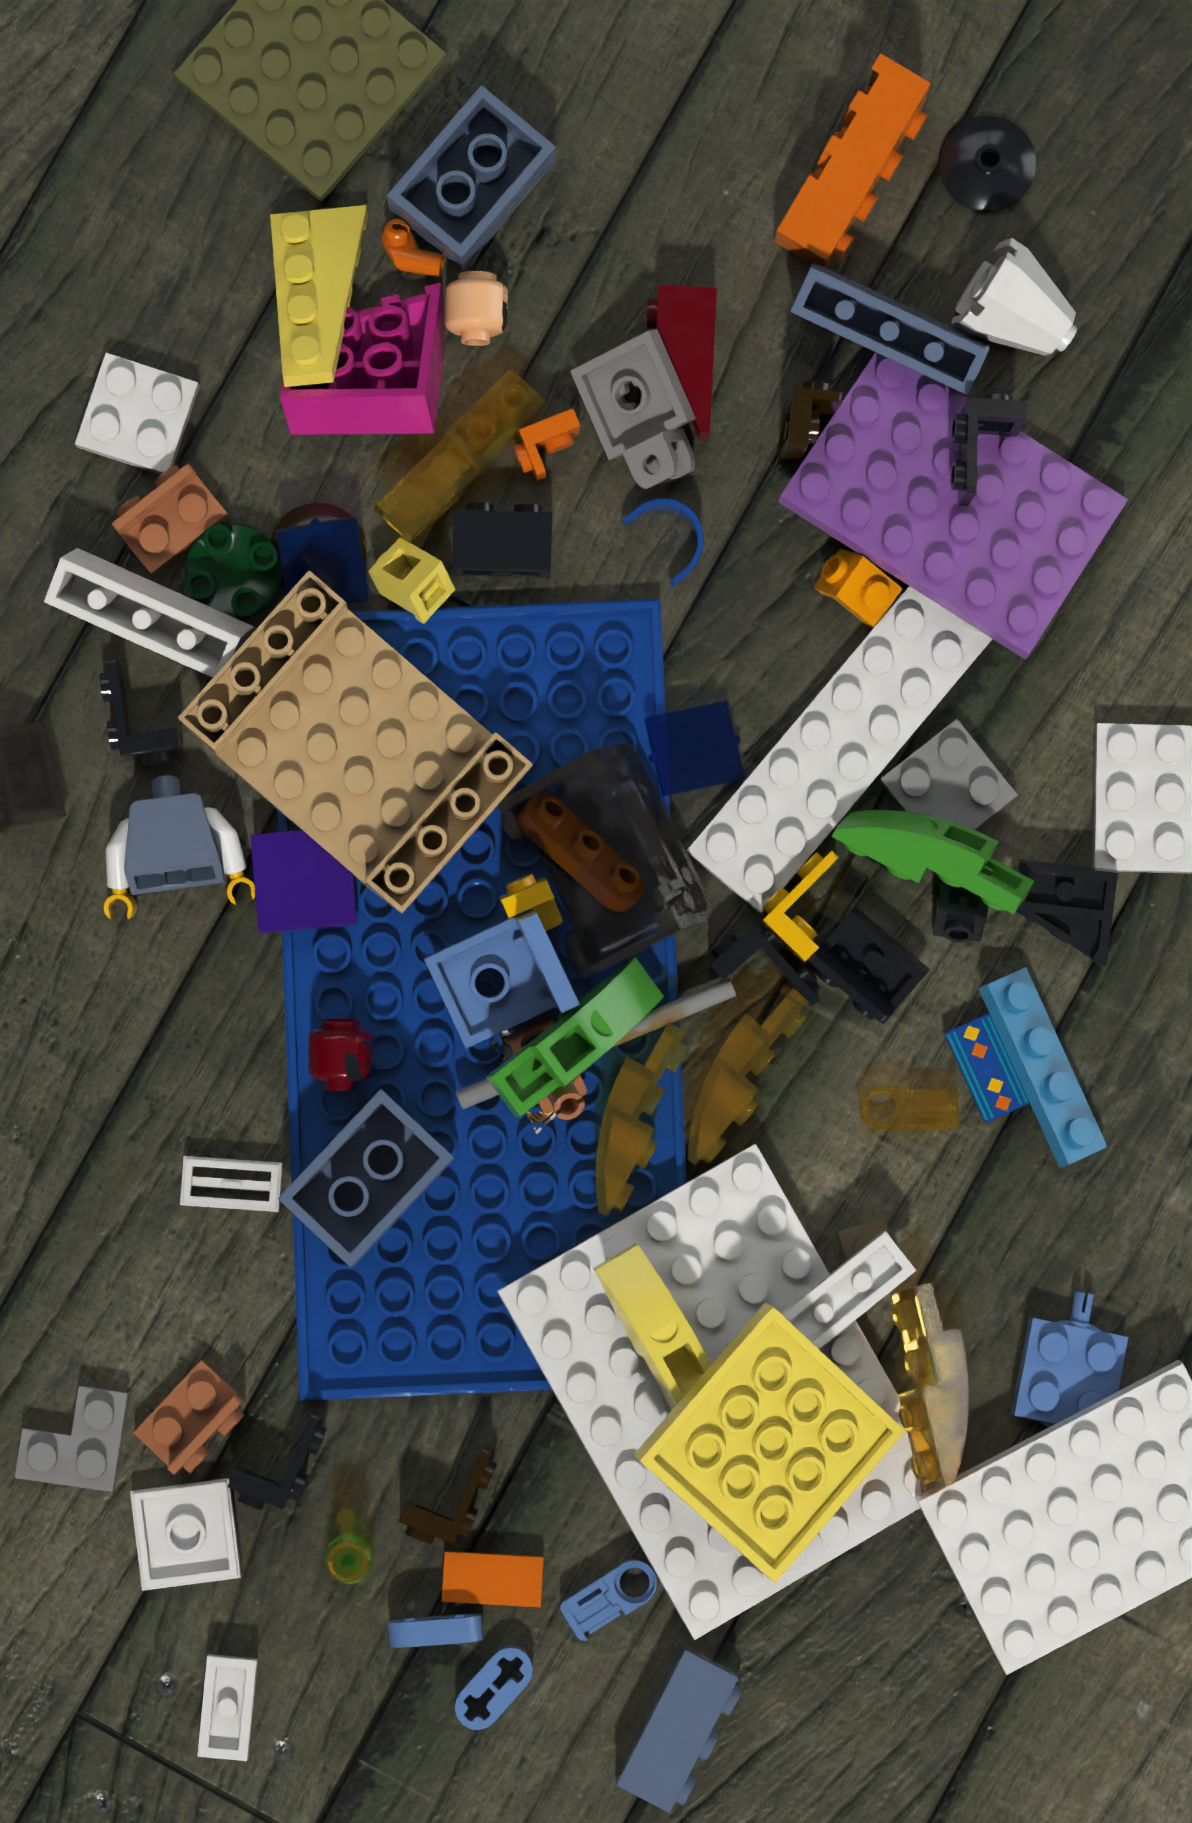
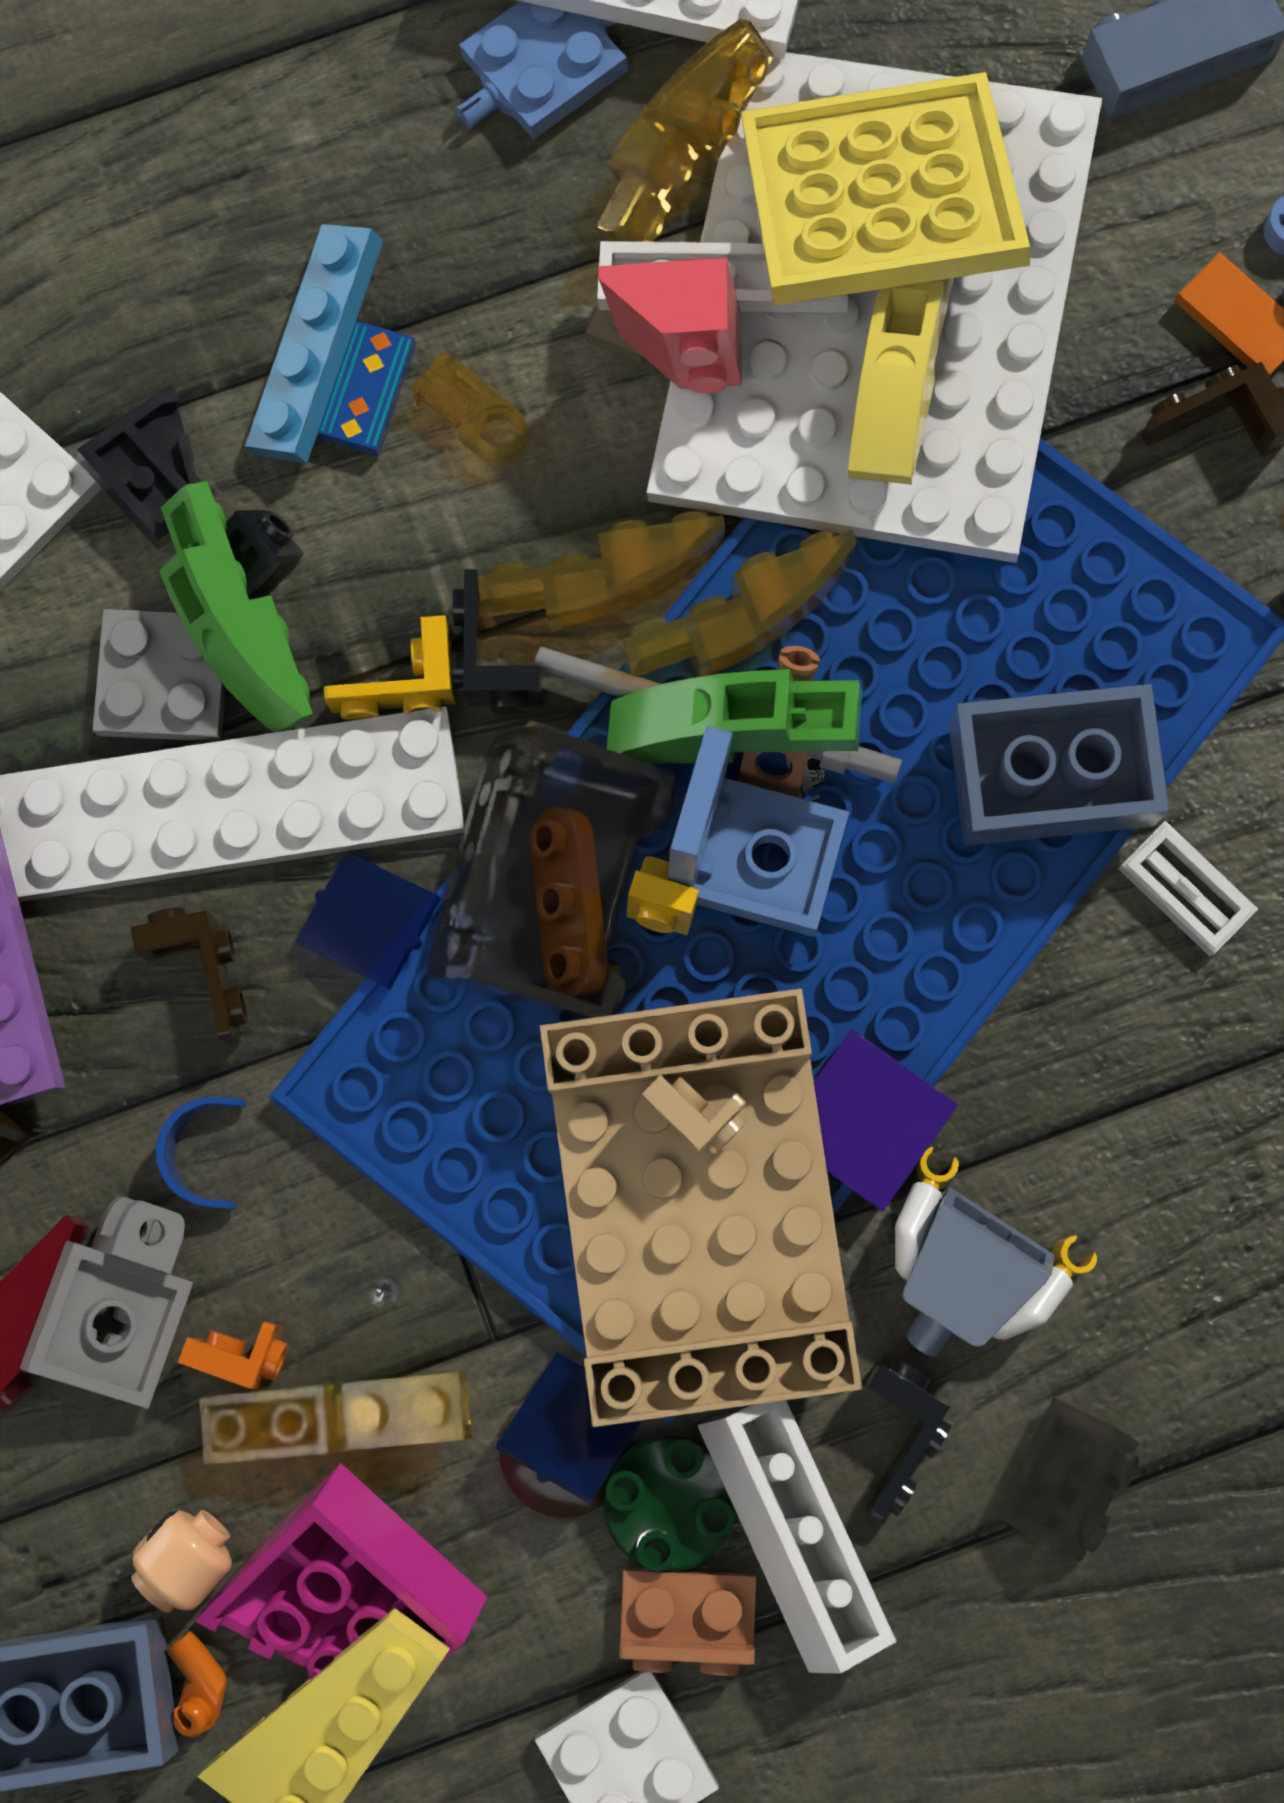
camera: 130 degrees left, 5 degrees down
dark red head [308,1018,373,1091] -> none
light yellow brick [368,537,456,624] -> none
black brick [452,502,553,578] -> none
medium blue piece [560,1559,657,1641] -> none
black bracket [809,906,930,1024] -> none
light orange bracket [814,549,903,628] -> none
none -> dark brown bracket [130,907,248,1044]
none -> coral slope [598,257,742,393]
none -> tan bracket [642,1075,747,1153]

